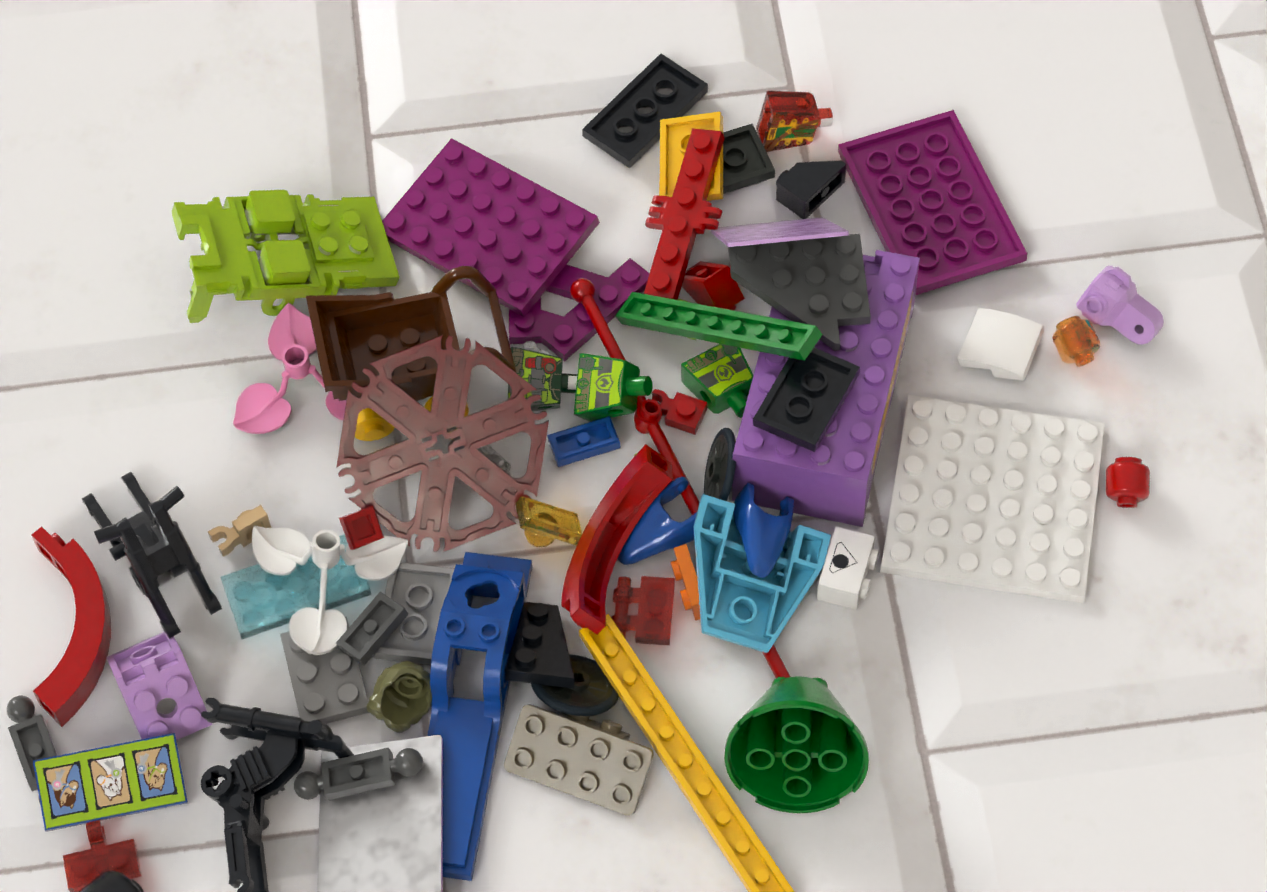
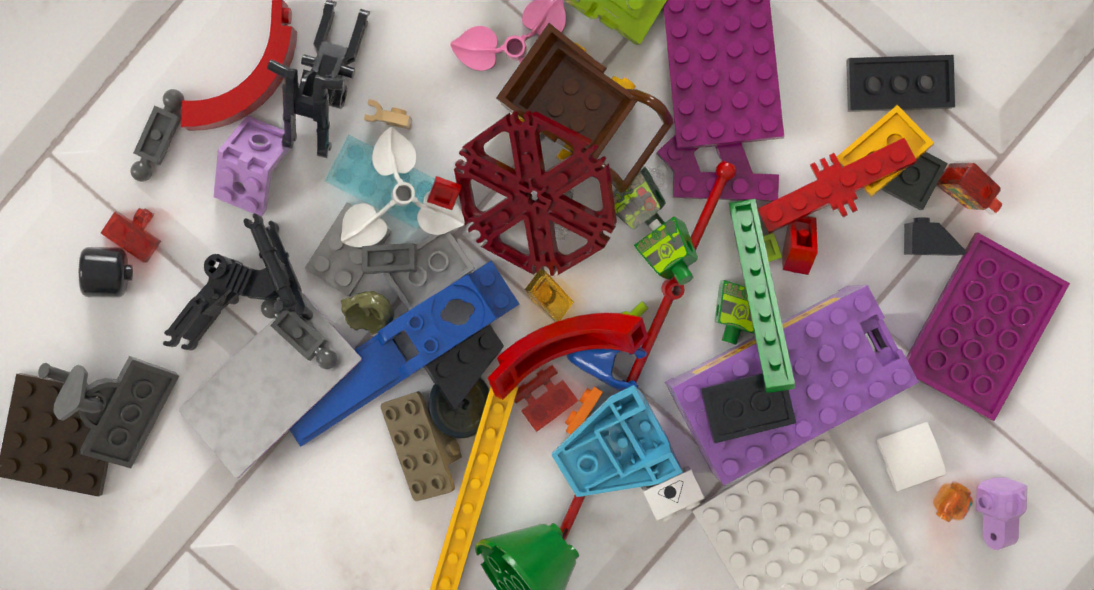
camera: 50 degrees right, 30 degrees up
tile [33,733,188,832] -> none
blue plate [547,416,621,467] -> none
red plate [652,389,707,435] -> none
wheel [704,428,736,501] -> none
lavender piece [711,217,849,247] -> none
dark grey wing [728,234,871,351] -> none
blue animal [733,483,794,578] -> none

